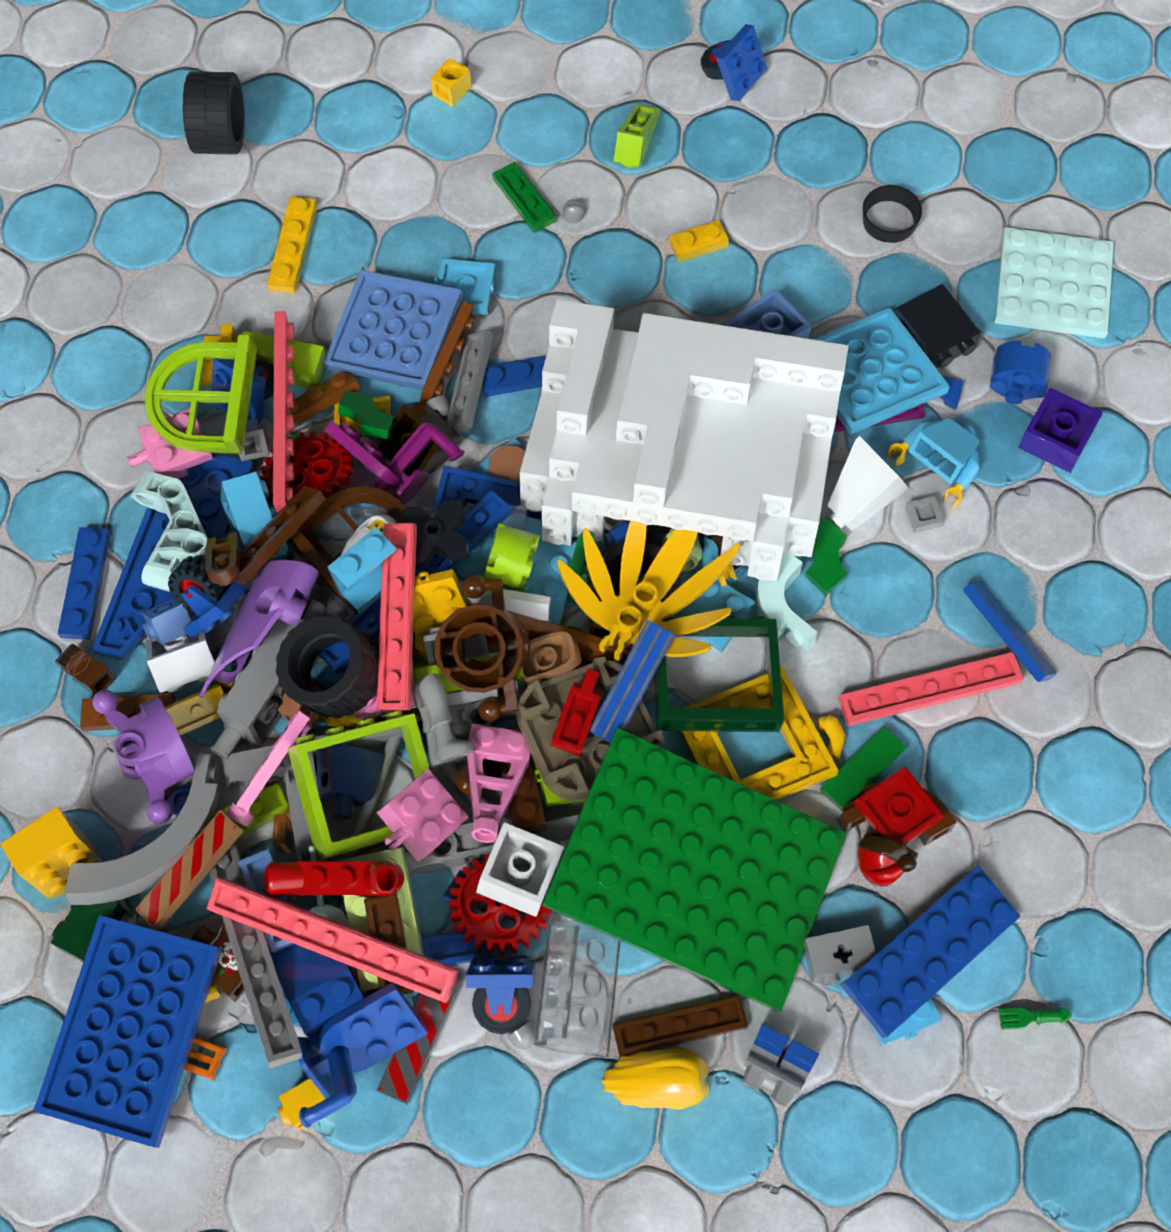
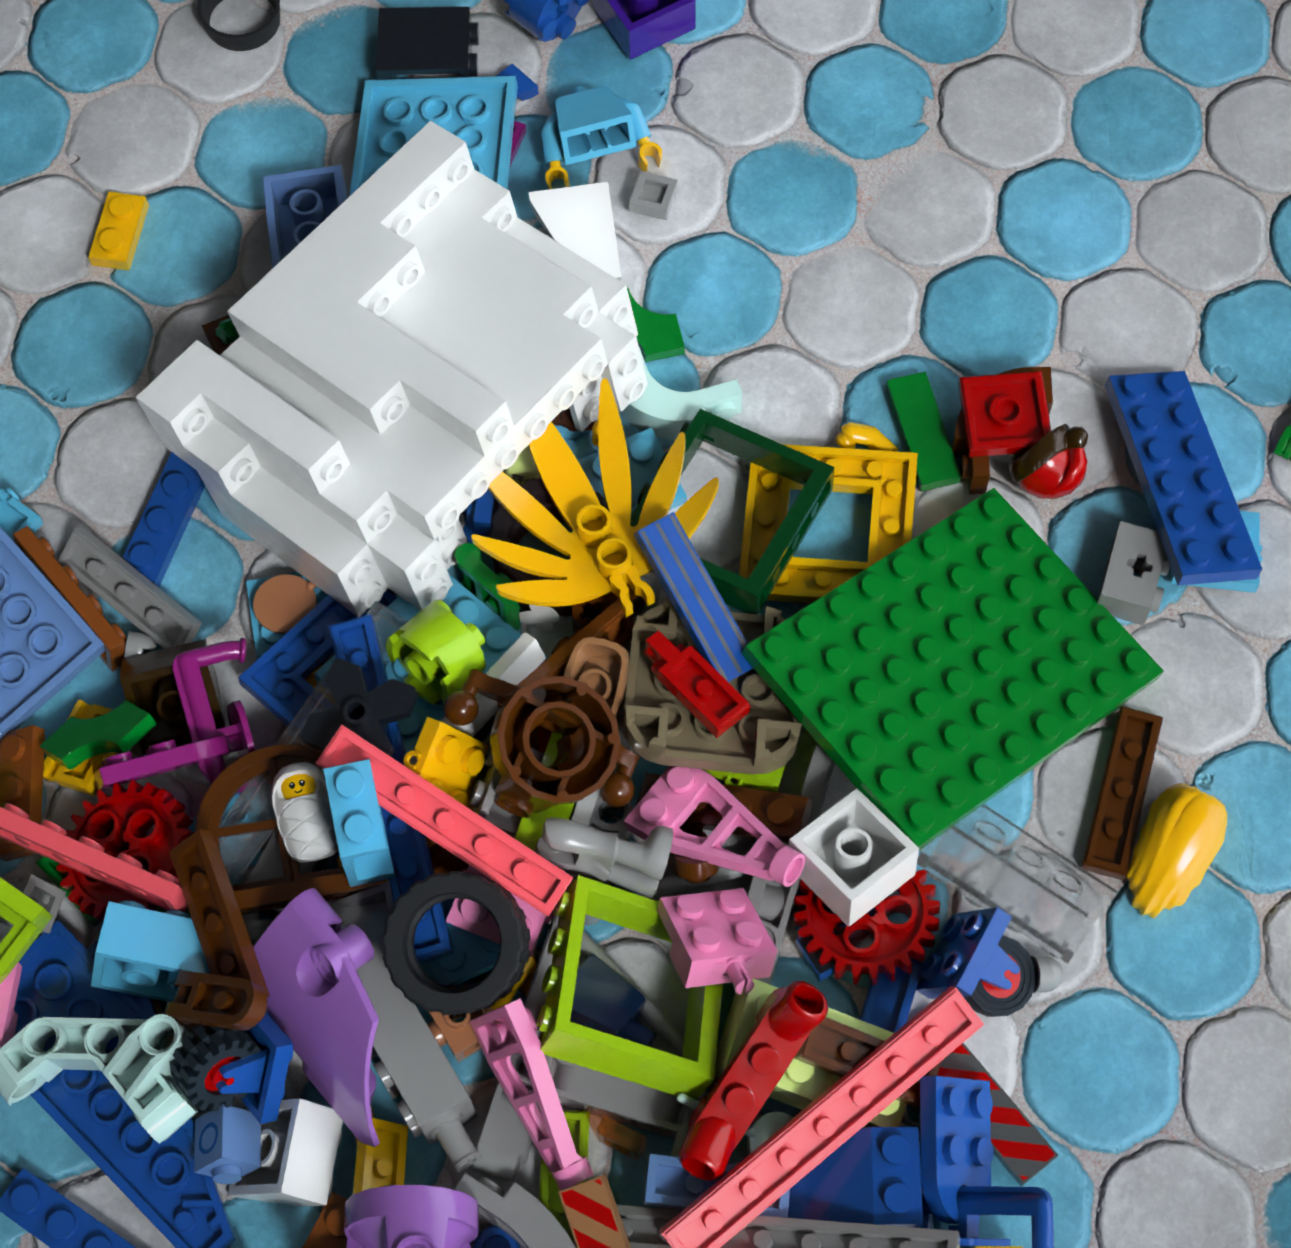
camera: 60 degrees left, 0 degrees up
light grey hips [742,1024,819,1107] -> none
coral plate [838,652,1024,727] -> none
blue tile [963,581,1057,682] -> none

